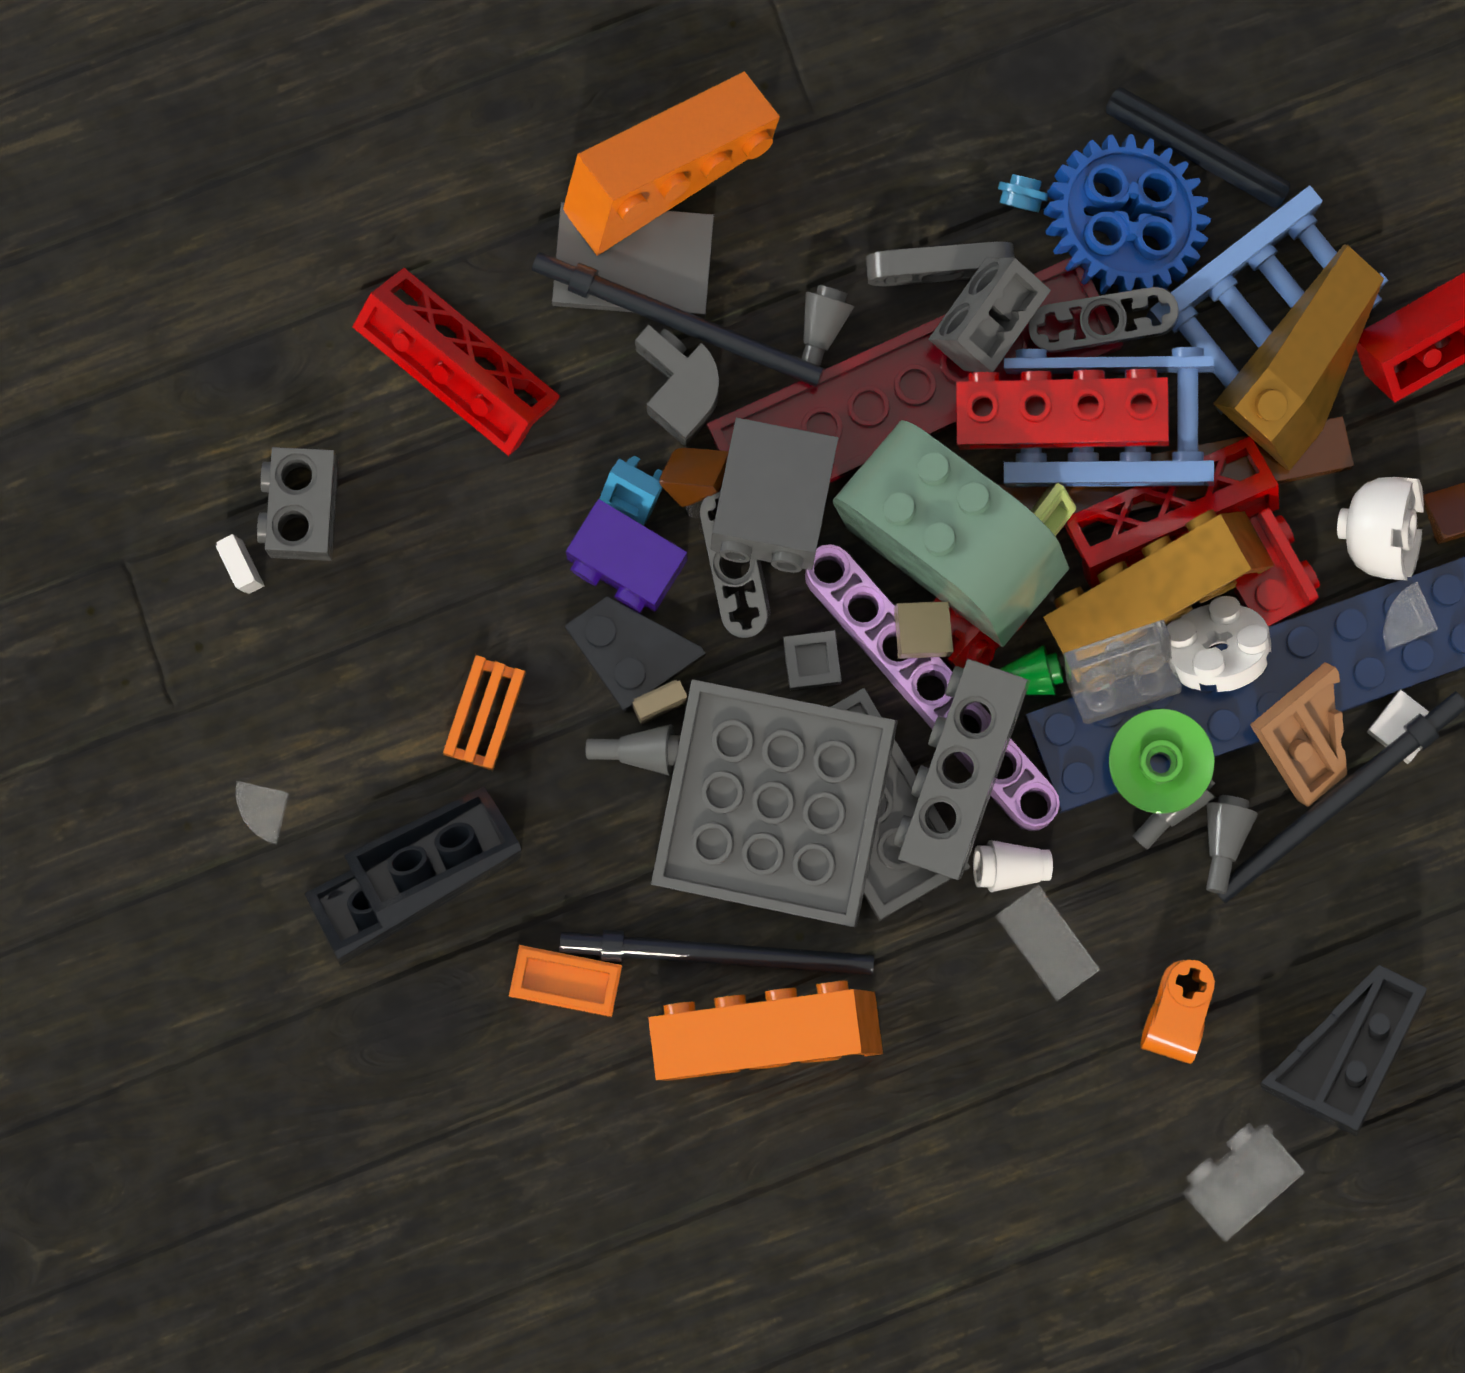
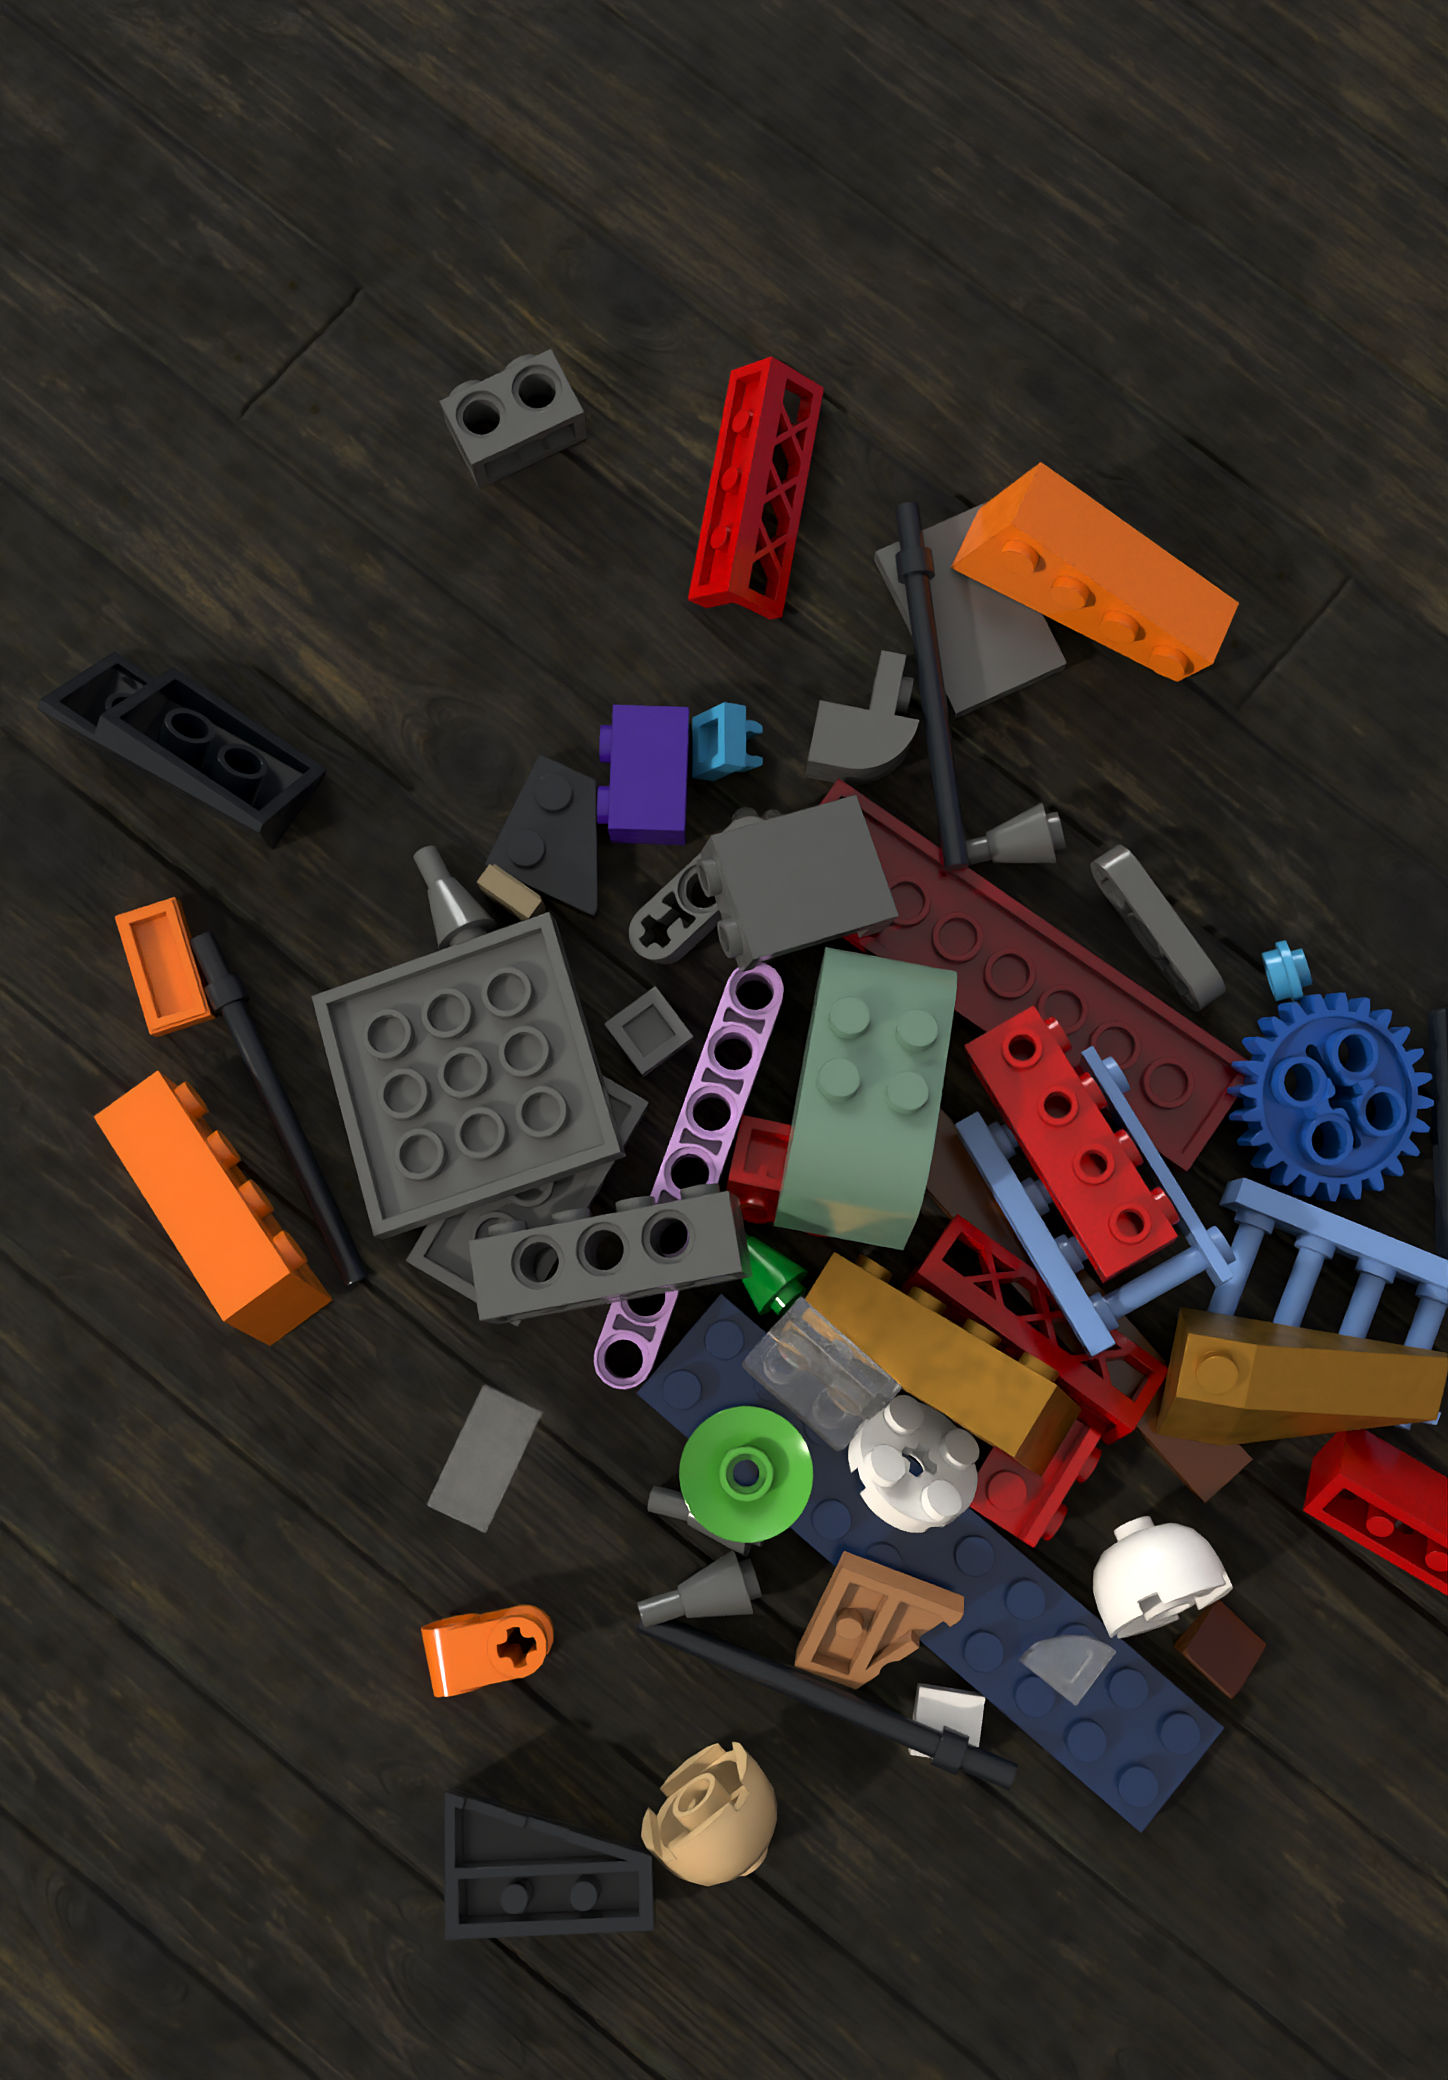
camera: 60 degrees right, 0 degrees up
white tile [216,534,264,594] -> none
clear tile [236,781,289,845] -> none
orange tile [443,655,526,771] -> none
reddish brown slope [659,447,729,507] -> none
dark tan tile [894,601,953,659] -> none
dark grey brick [928,258,1051,372] -> none
white cone [973,840,1053,892] -> none
dark grey beam [1029,287,1179,353] -> none
yellowish green slope [1030,483,1076,537] -> none
clear bracket [1182,1123,1305,1241] -> none
none -> tan cylinder [641,1742,777,1886]

